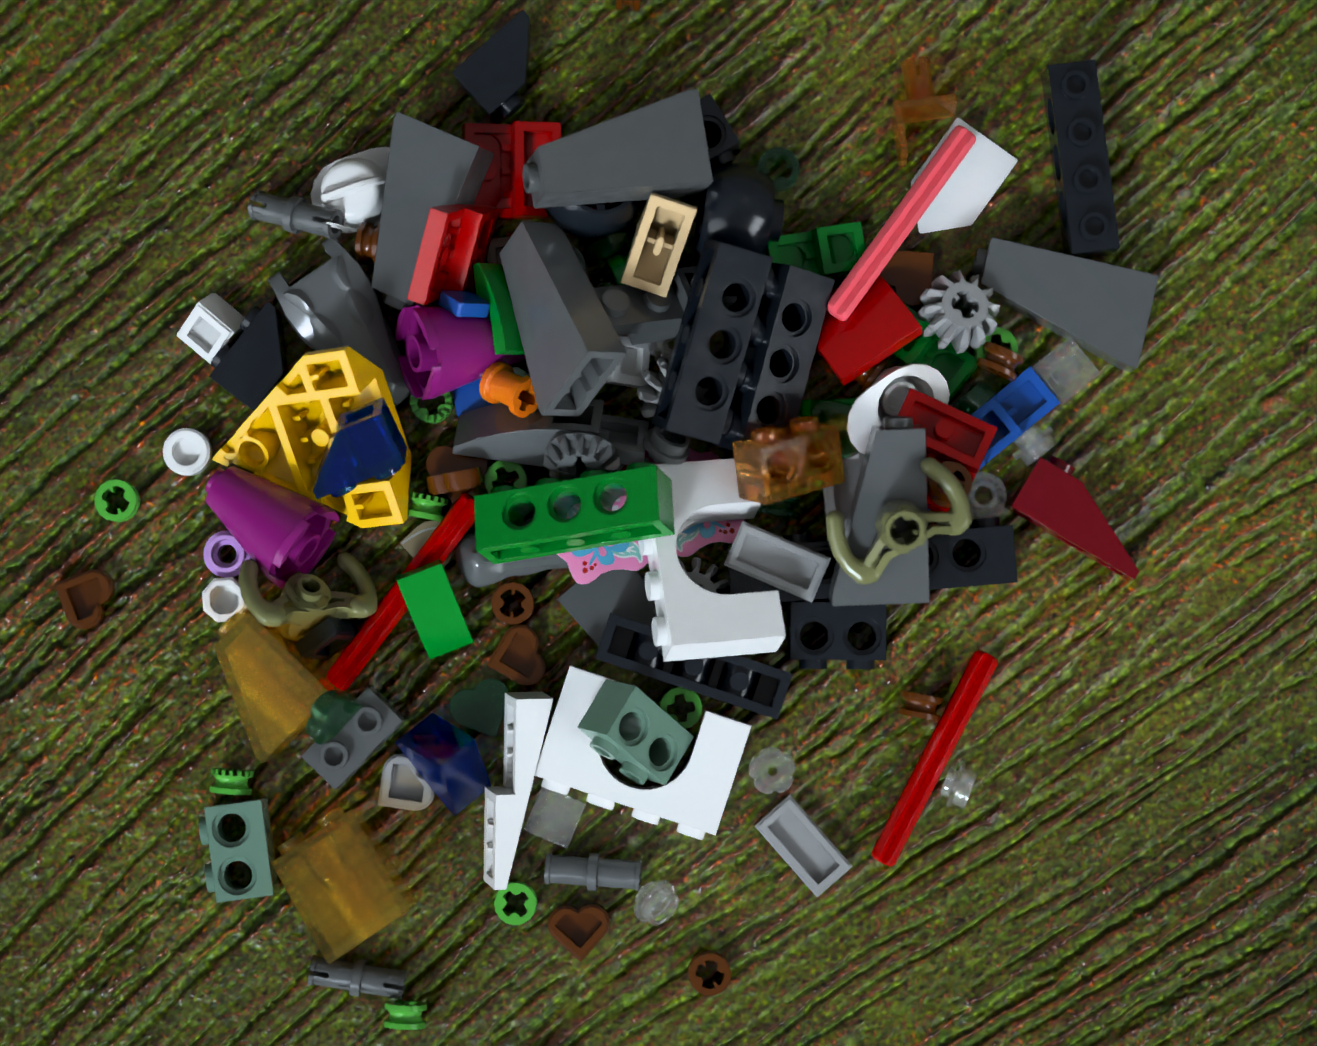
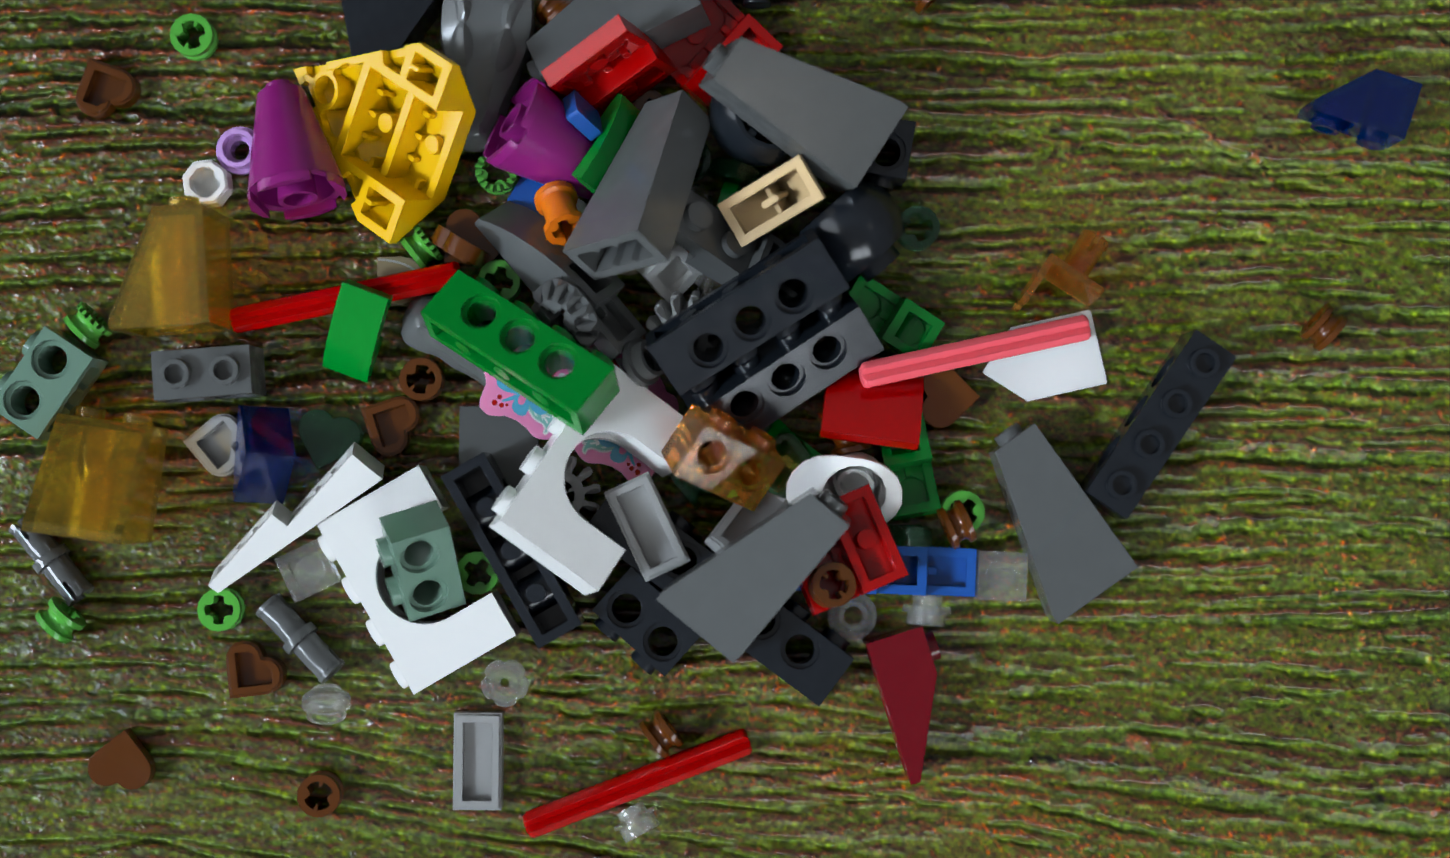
camera: 35 degrees right, 0 degrees up
white tile [163,428,212,476] -> none
olive piece [238,552,378,641] -> none
black tile [294,617,359,660] -> none
clear green tile [305,690,363,745] -> none
clear blue slope [313,397,407,499] -> none
olive piece [826,457,972,585] -> none
light grey gear [917,270,1000,354] -> none

